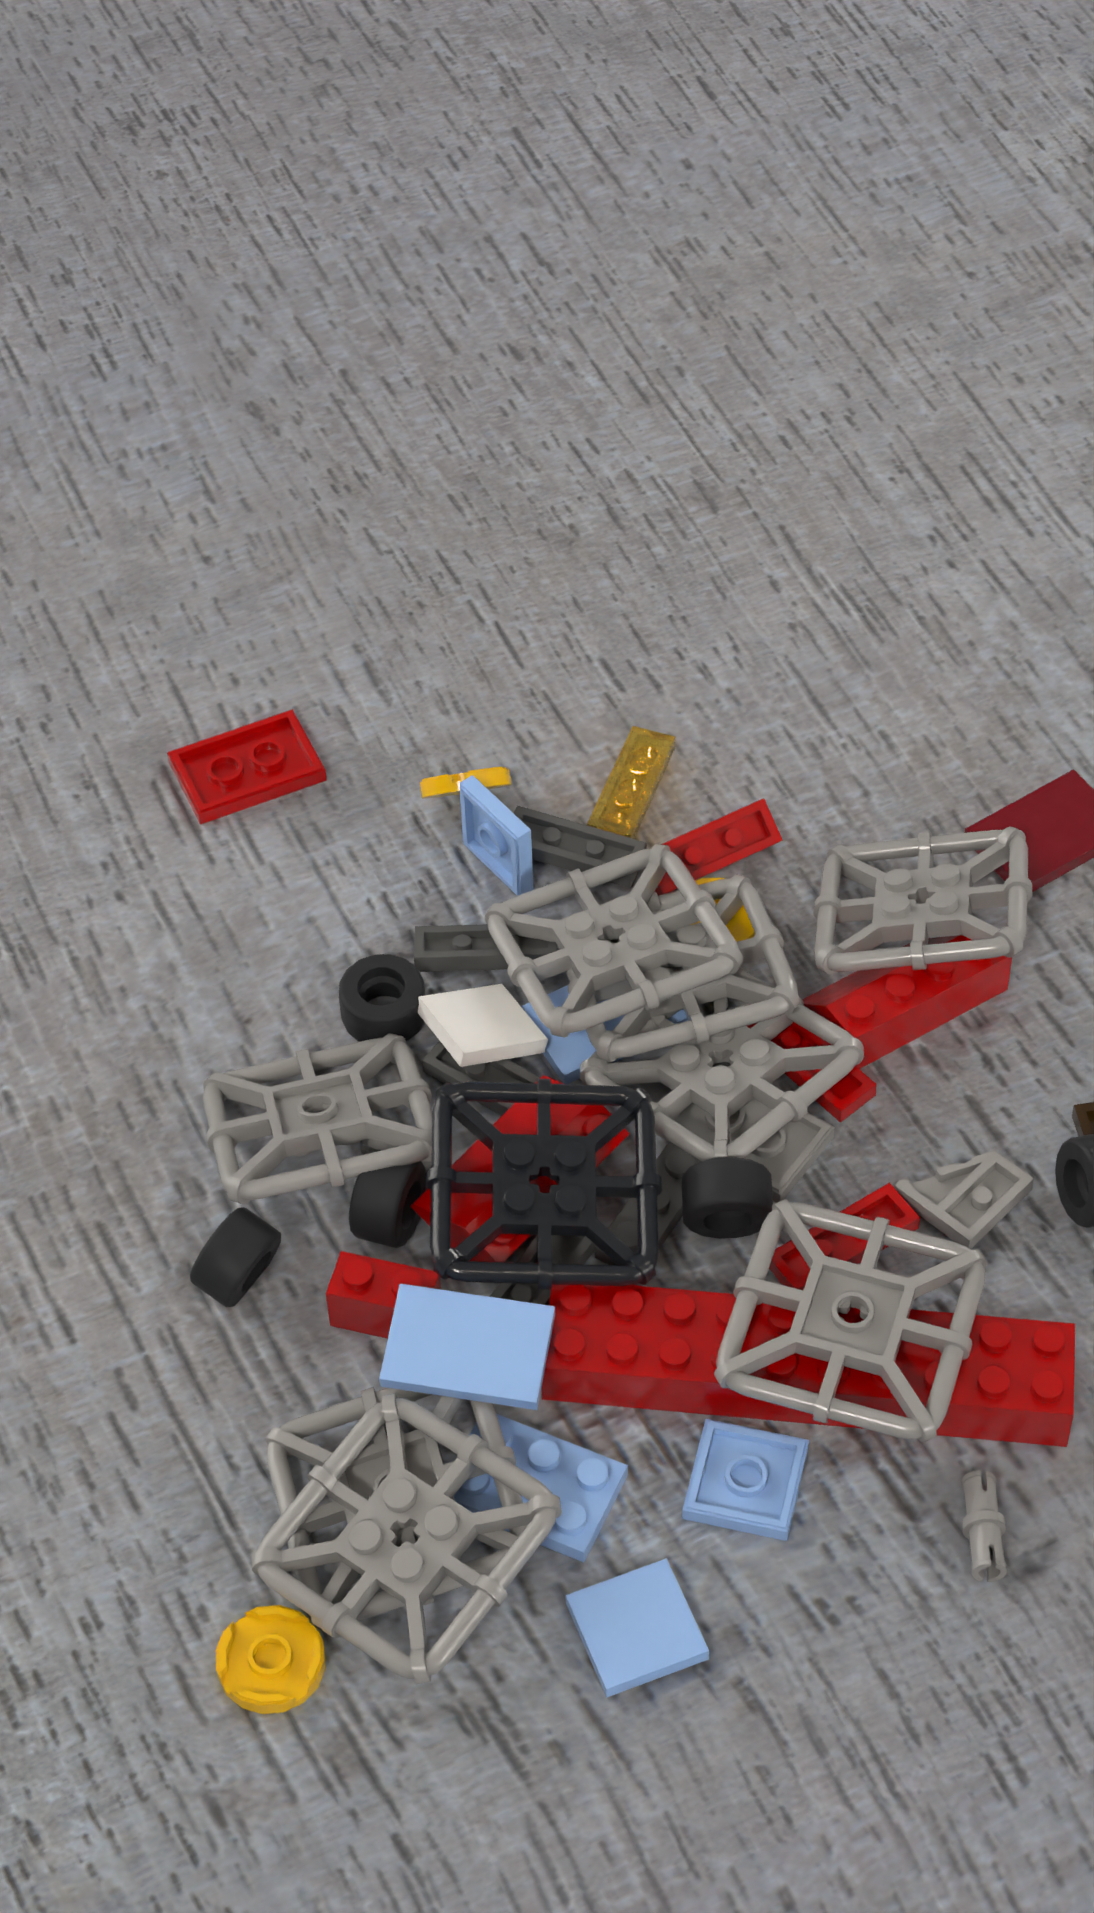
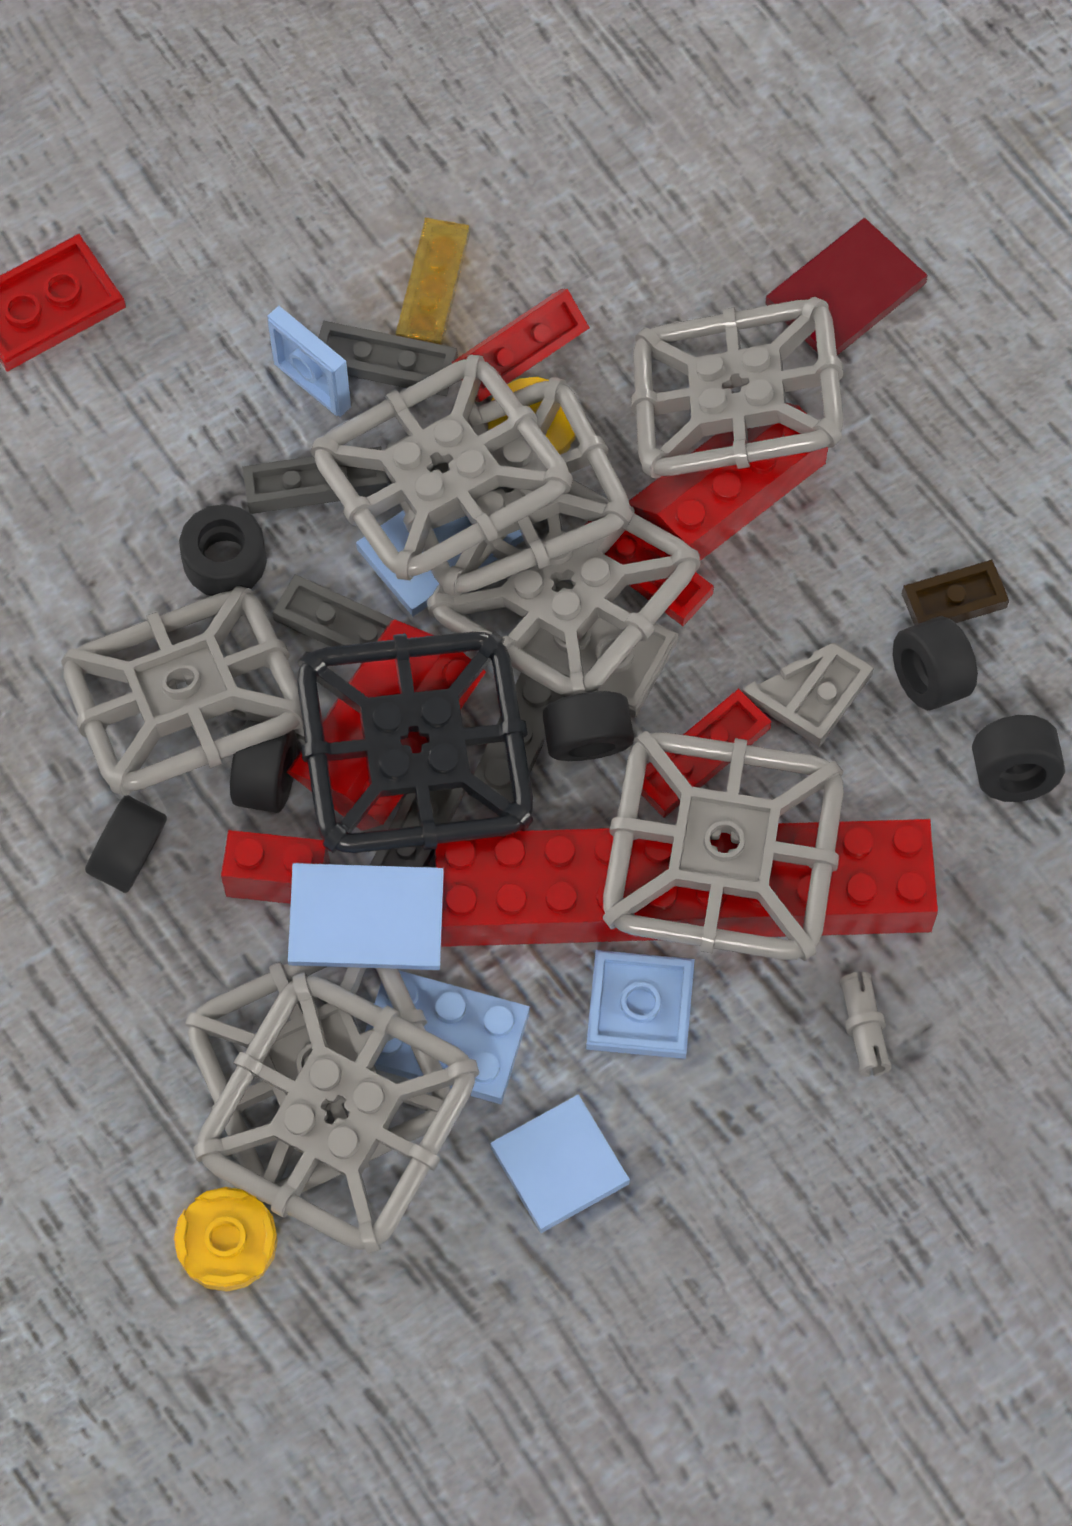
camera: 10 degrees left, 15 degrees up
white tile [418,984,548,1067] -> none
yellow tile [420,767,512,799] -> none

